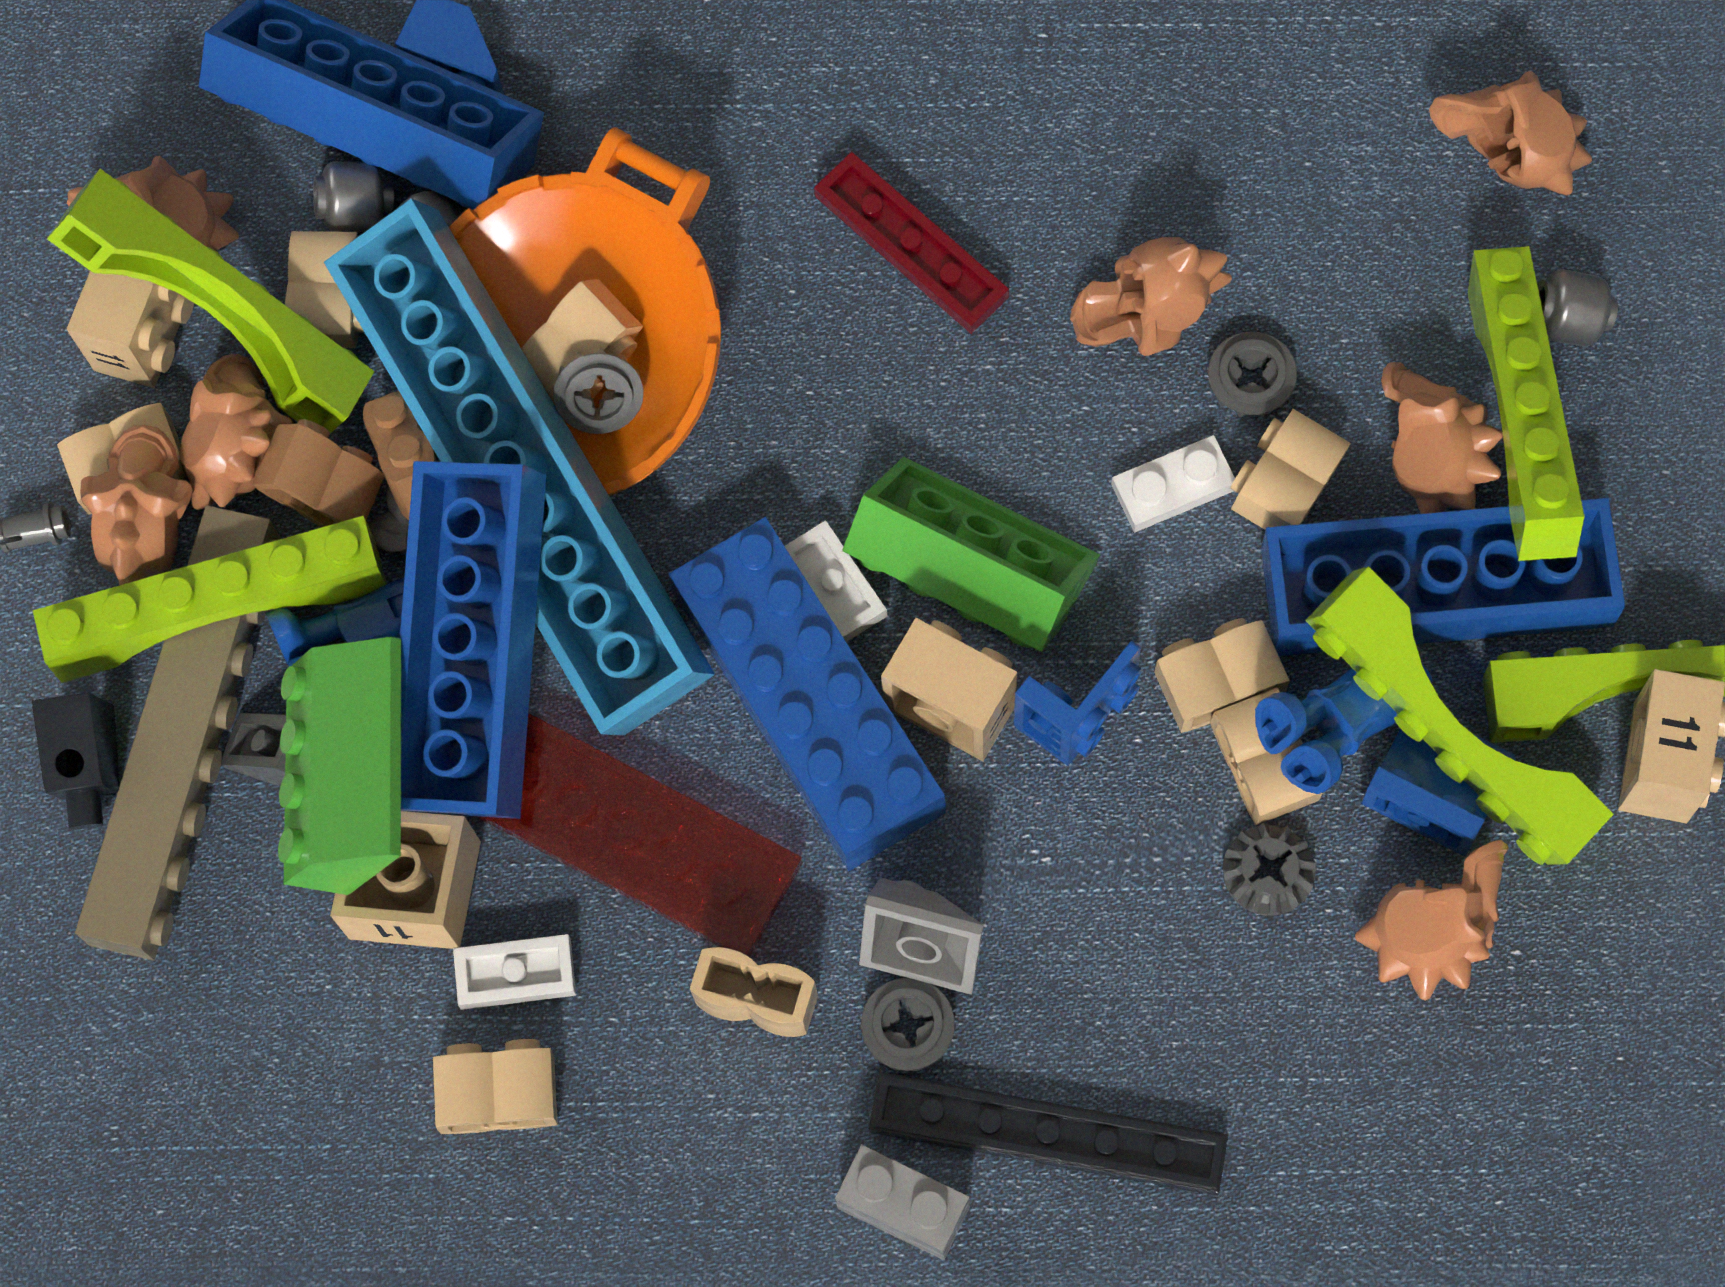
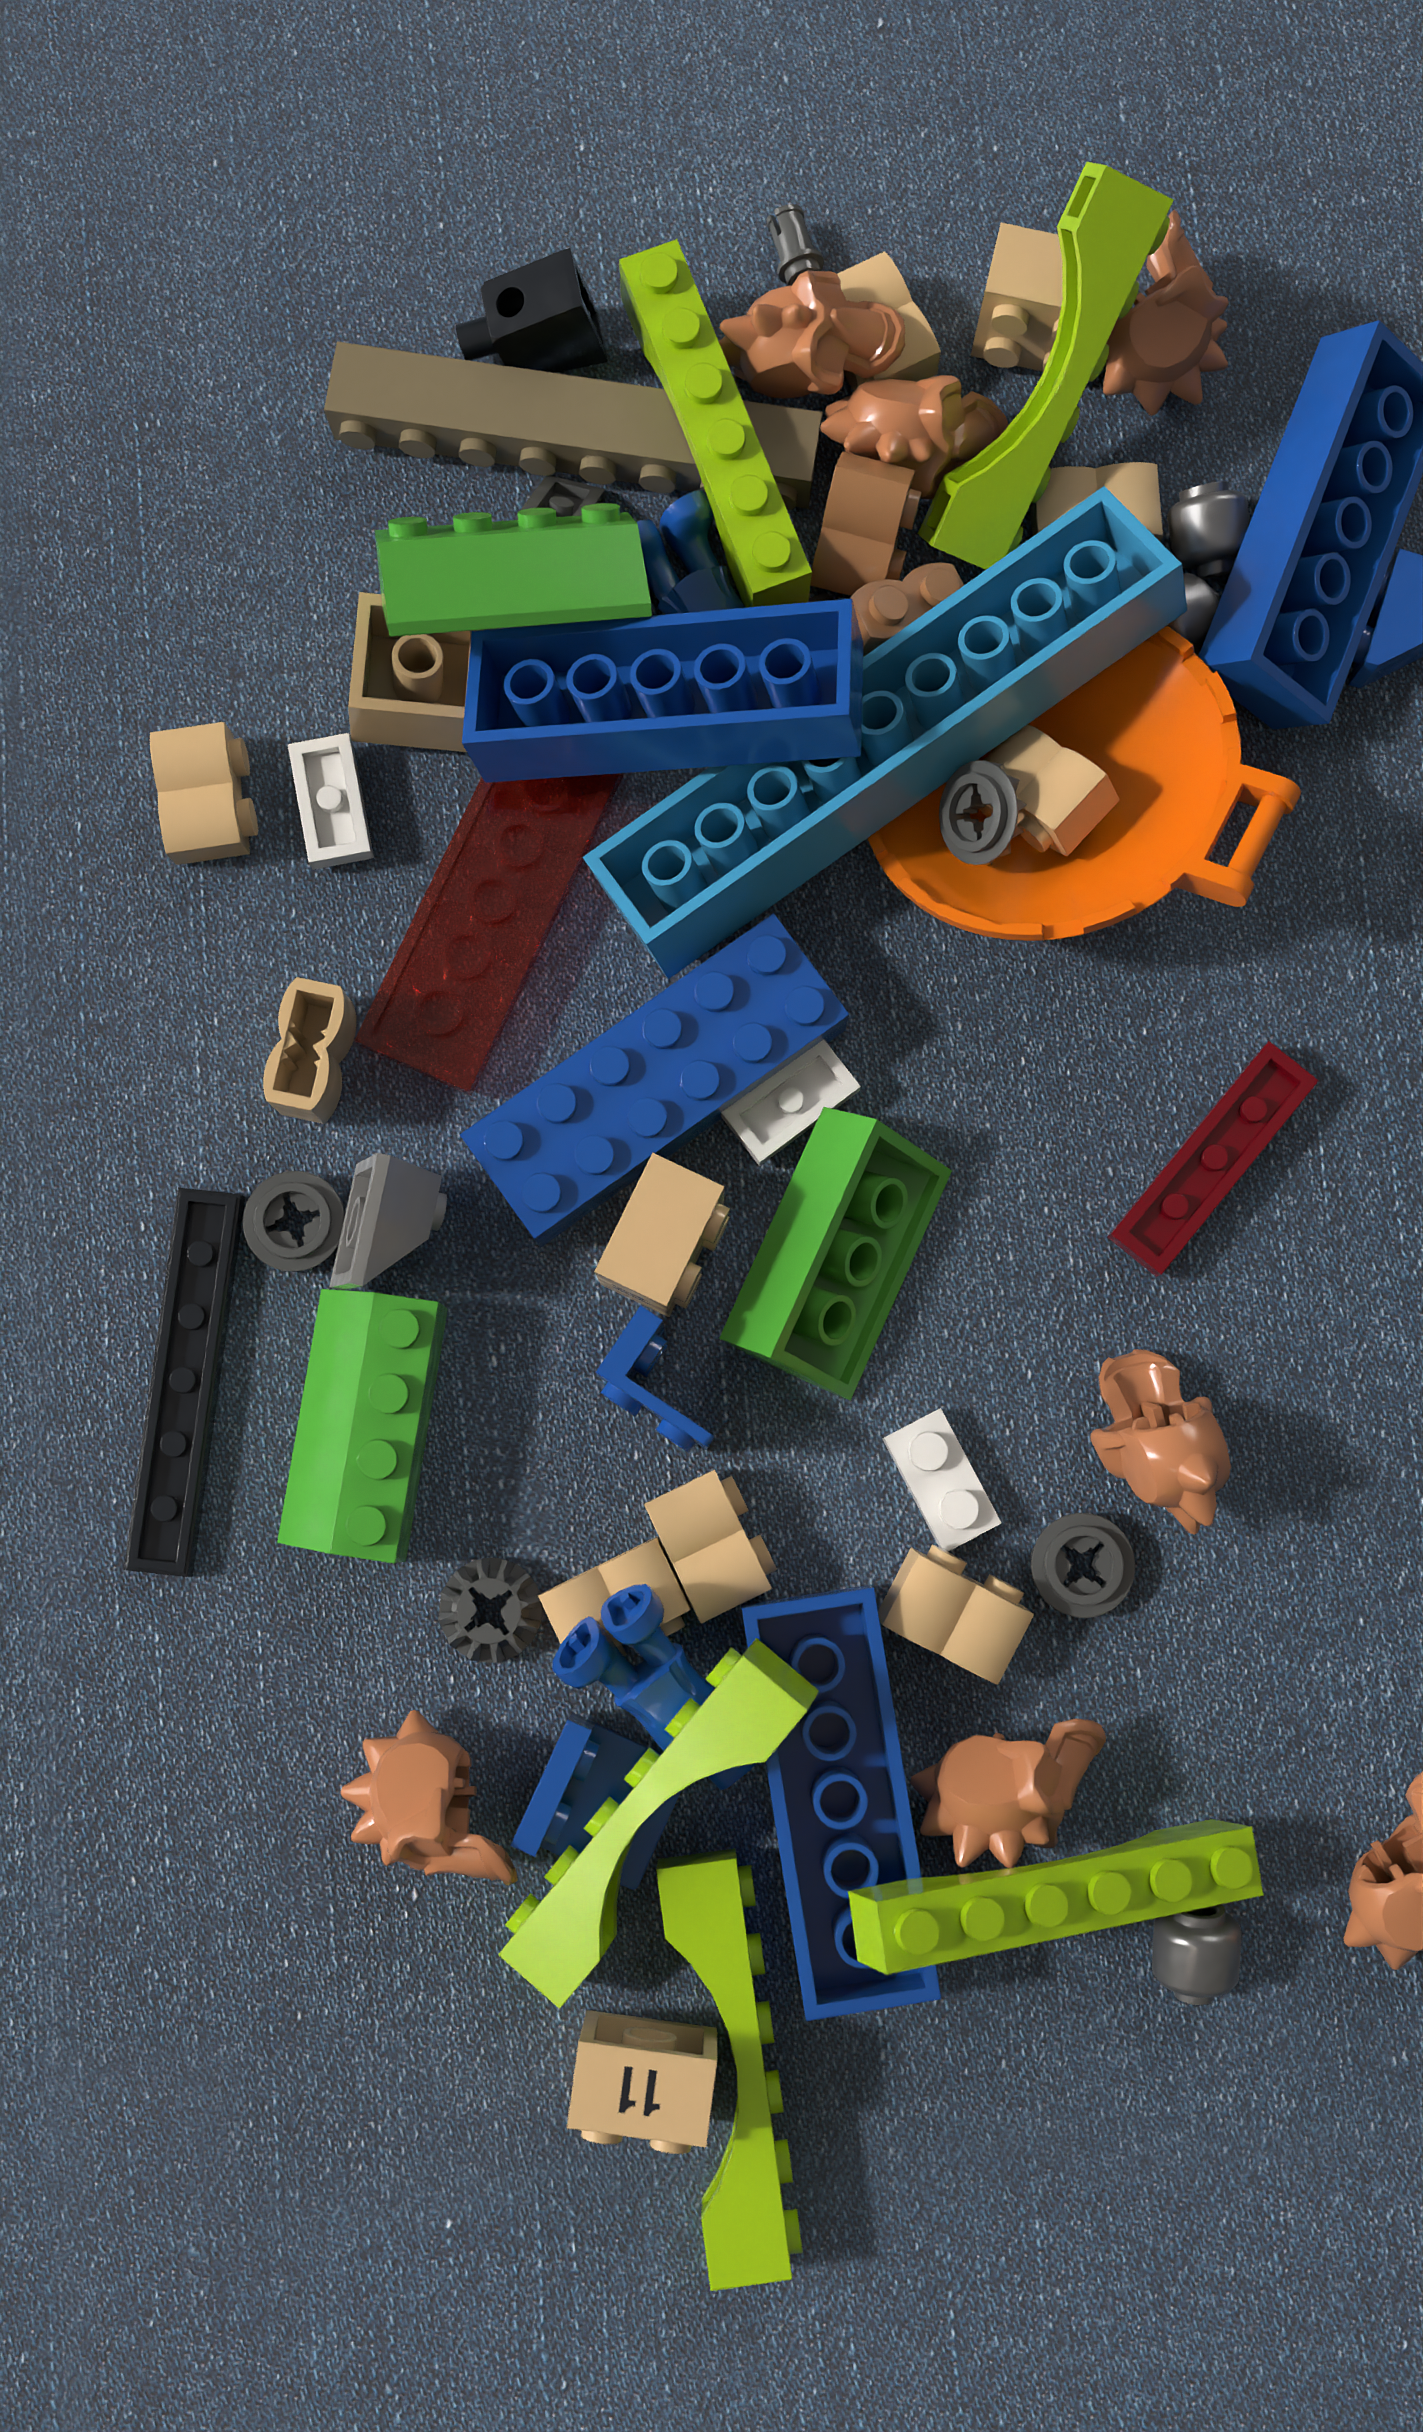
camera: 80 degrees right, 10 degrees up
light grey brick [835,1145,970,1260] -> none
none -> bright green slope [277,1289,448,1564]

